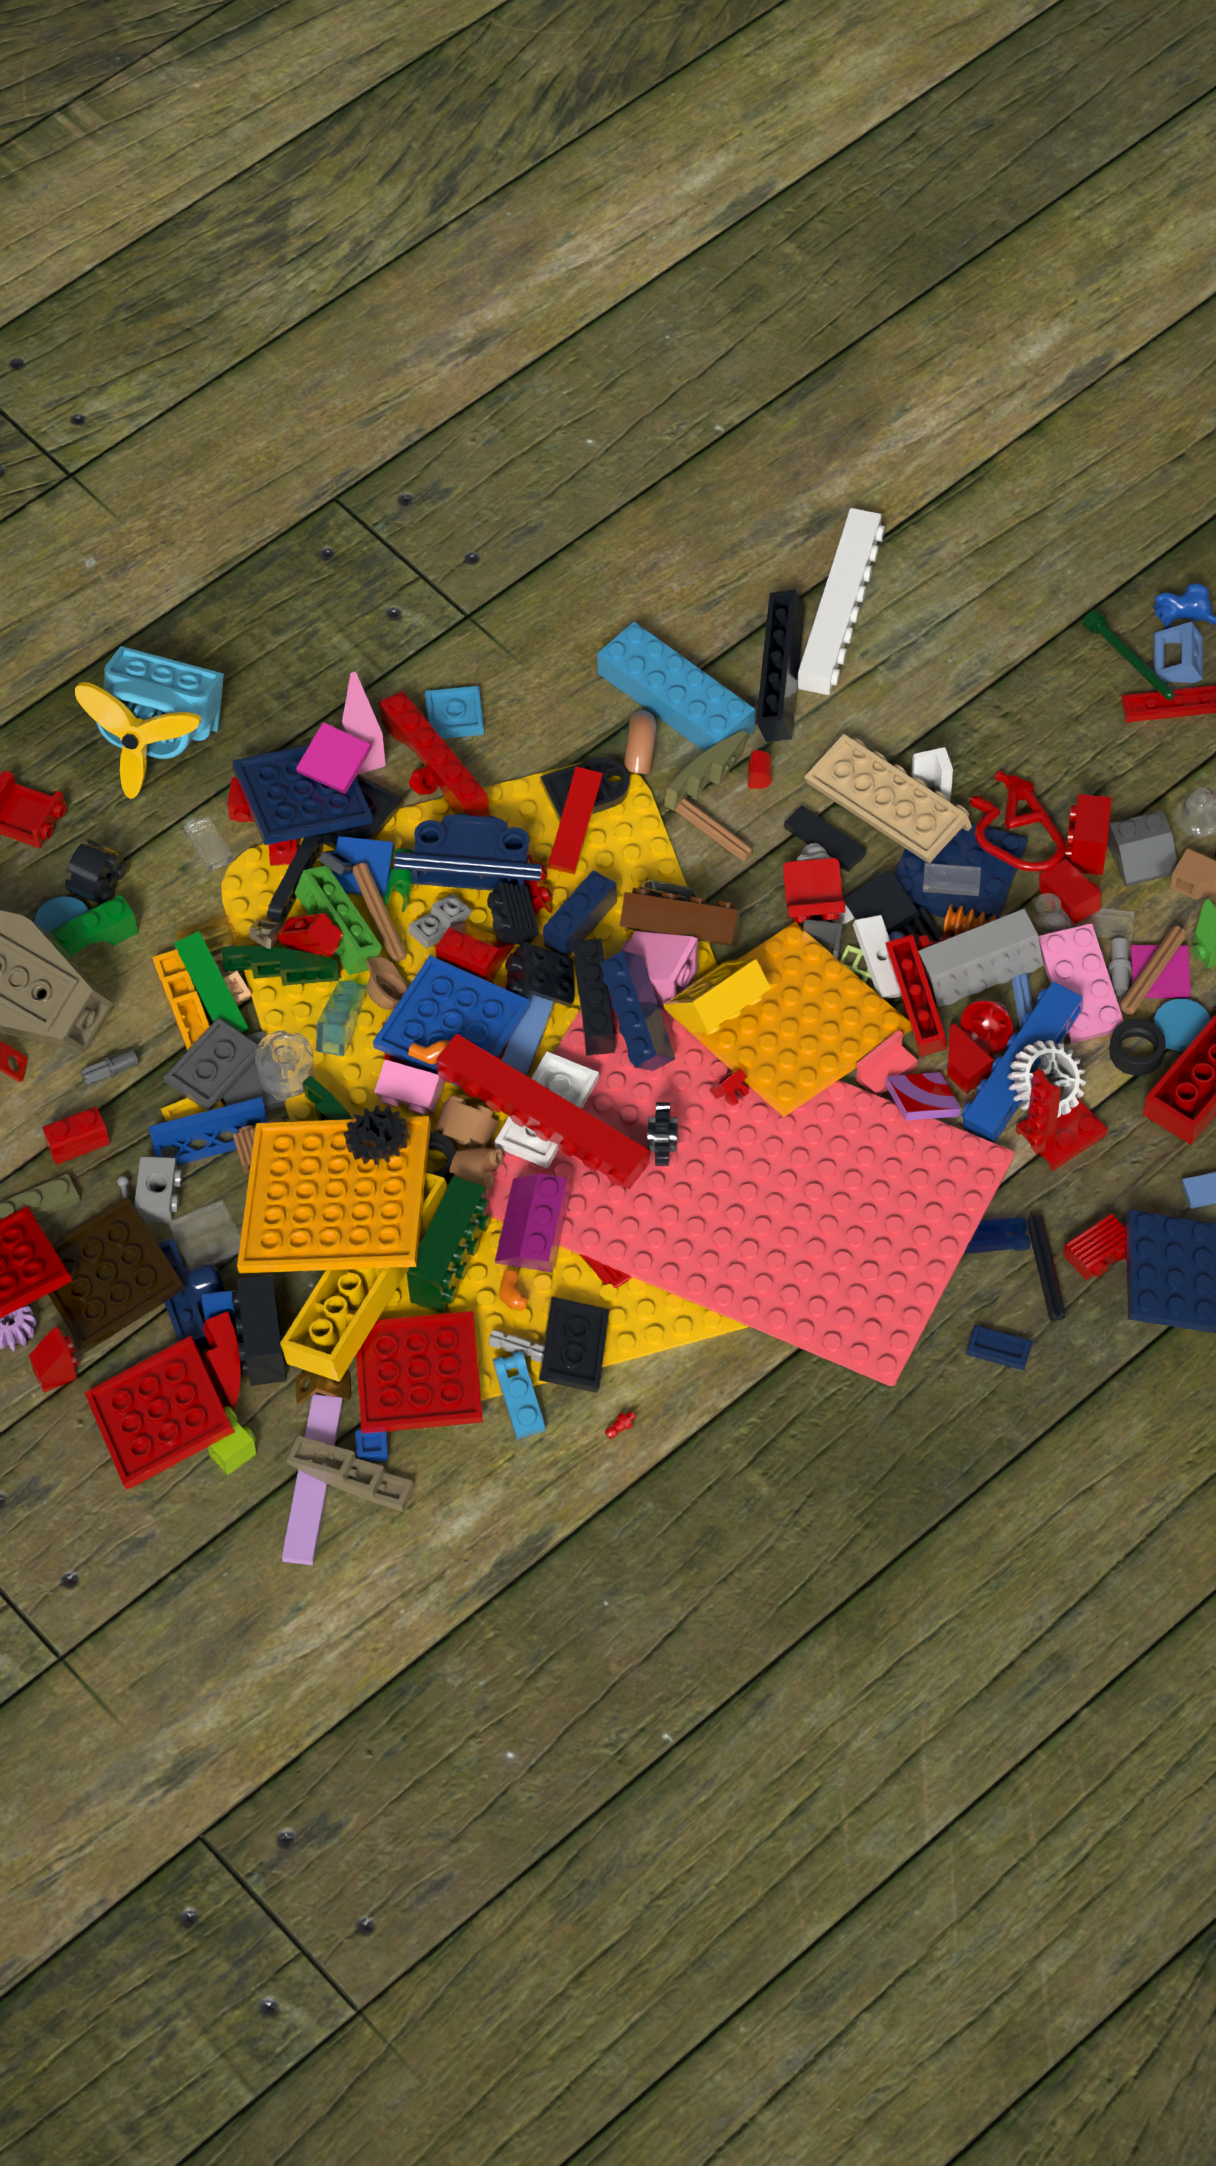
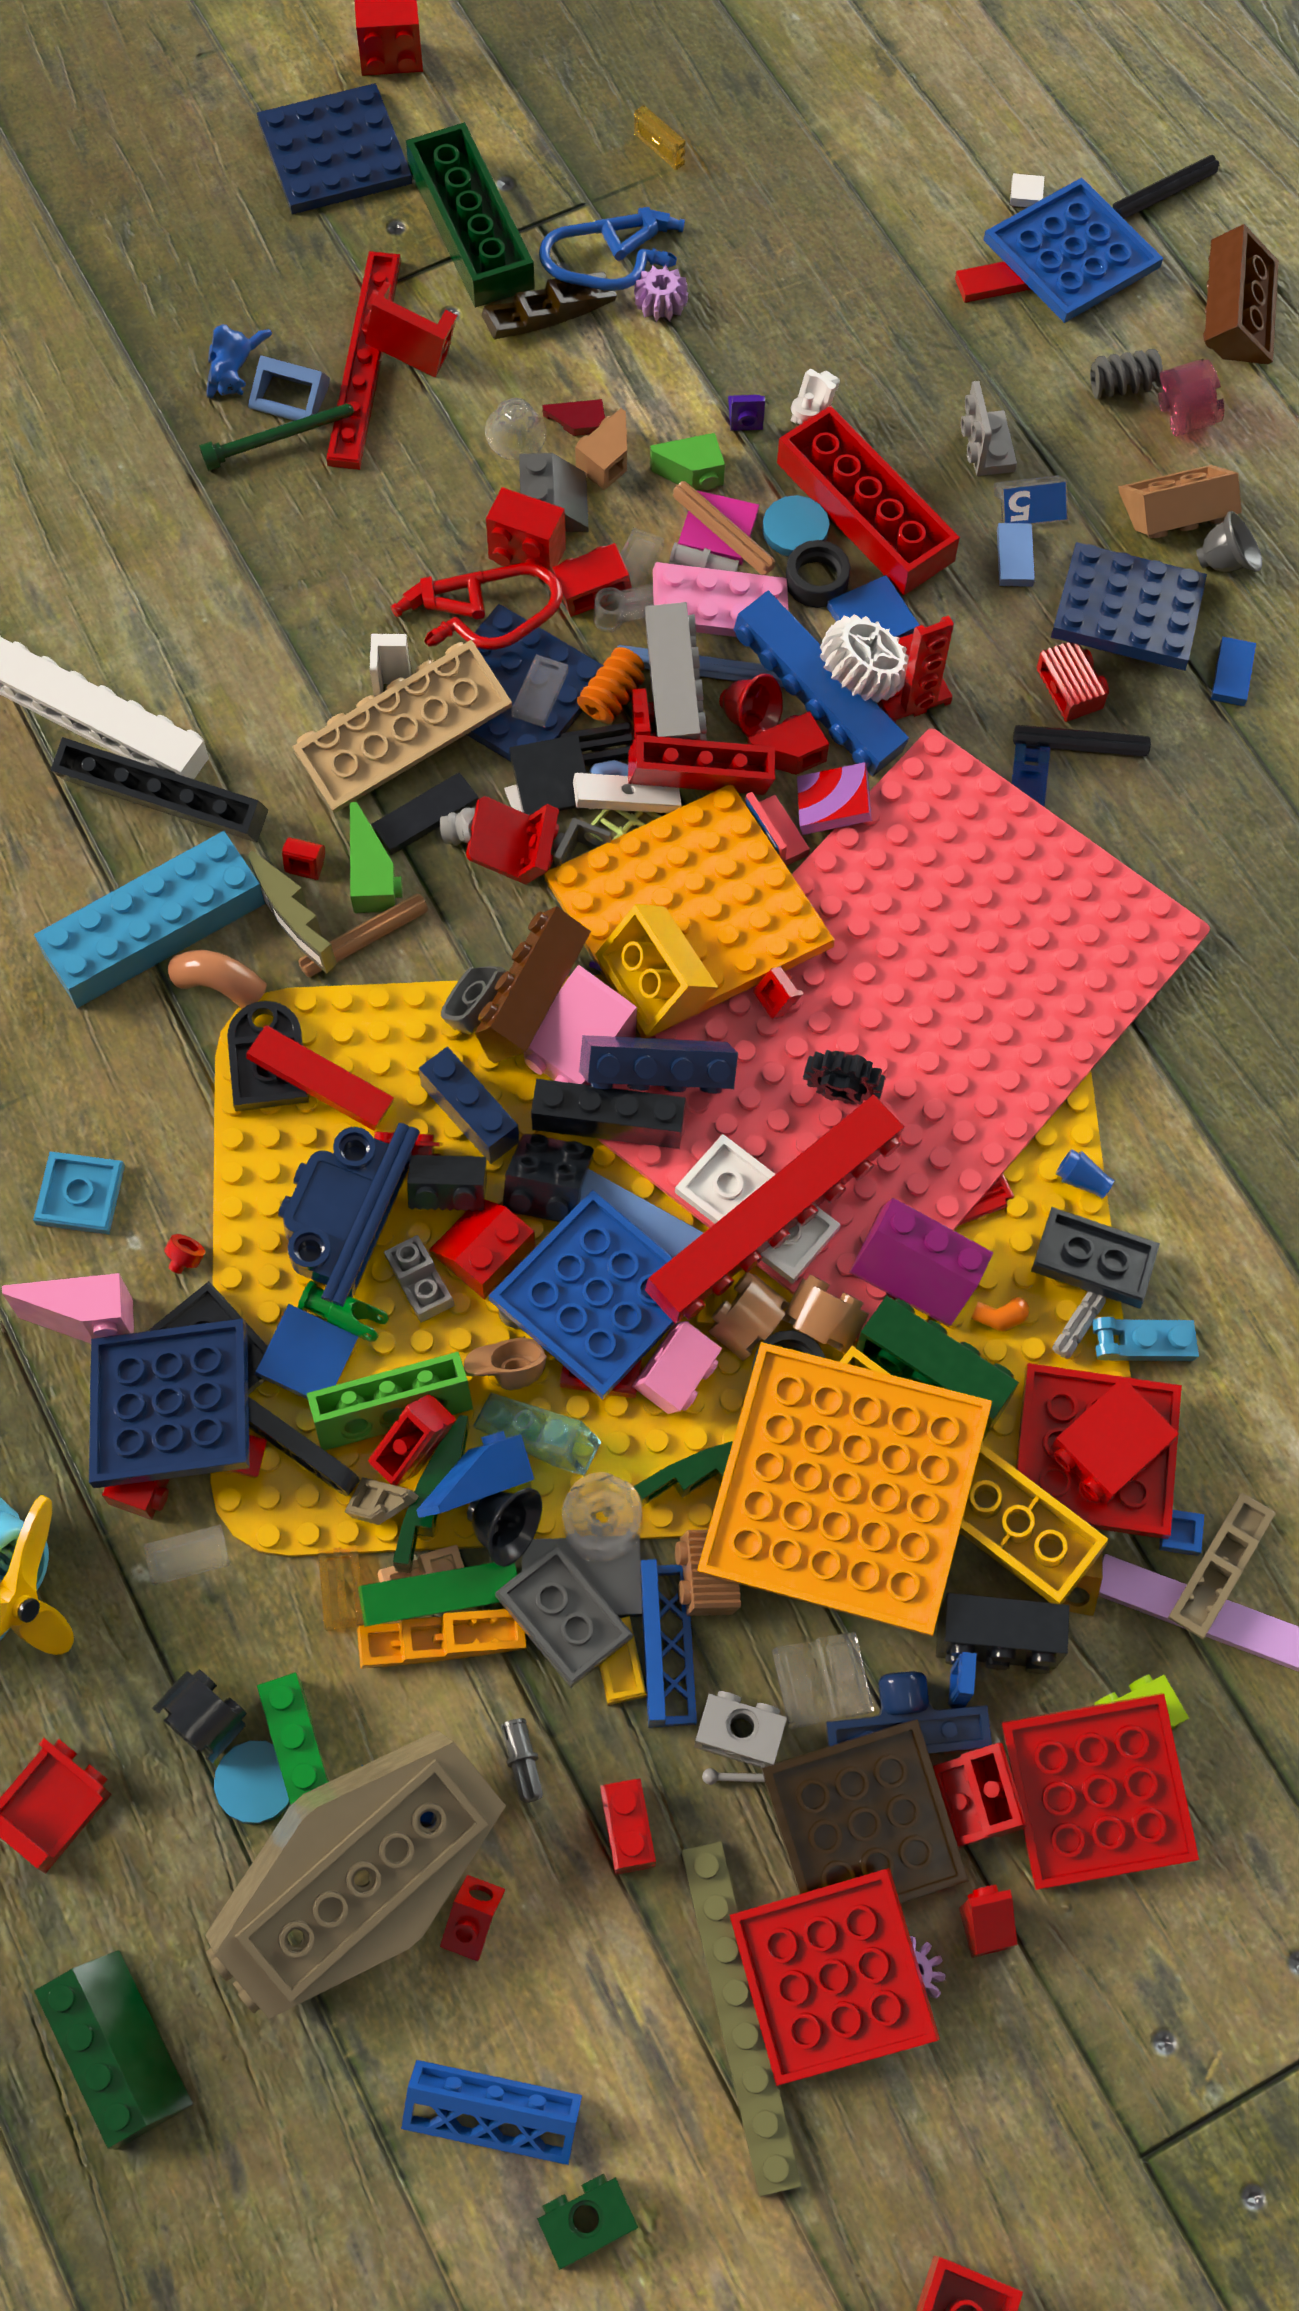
camera: 80 degrees left, 10 degrees up
red slope [202,1312,241,1410] -> none
dark pink tile [296,723,372,794] -> none
black tile [319,851,355,875] -> none
black gear [344,1106,410,1165] -> none
medium nougat axle [353,863,406,963] -> none
red arch [379,691,490,817] -> none
orange arm [408,1040,449,1065] -> none
red piece [604,1411,636,1439] -> none
dark blue tile [966,1325,1033,1371] -> none
none -> bright green slope [350,802,403,913]
none -> blue slope [416,1431,534,1518]
none -> black hat [467,1488,542,1567]
none -> blue tile [827,575,919,638]
none -> red brick [933,1743,1027,1848]
none -> red panel [1051,1377,1179,1505]
none -> blue cone [1056,1149,1115,1199]
none -> blue tile [1211,637,1256,706]

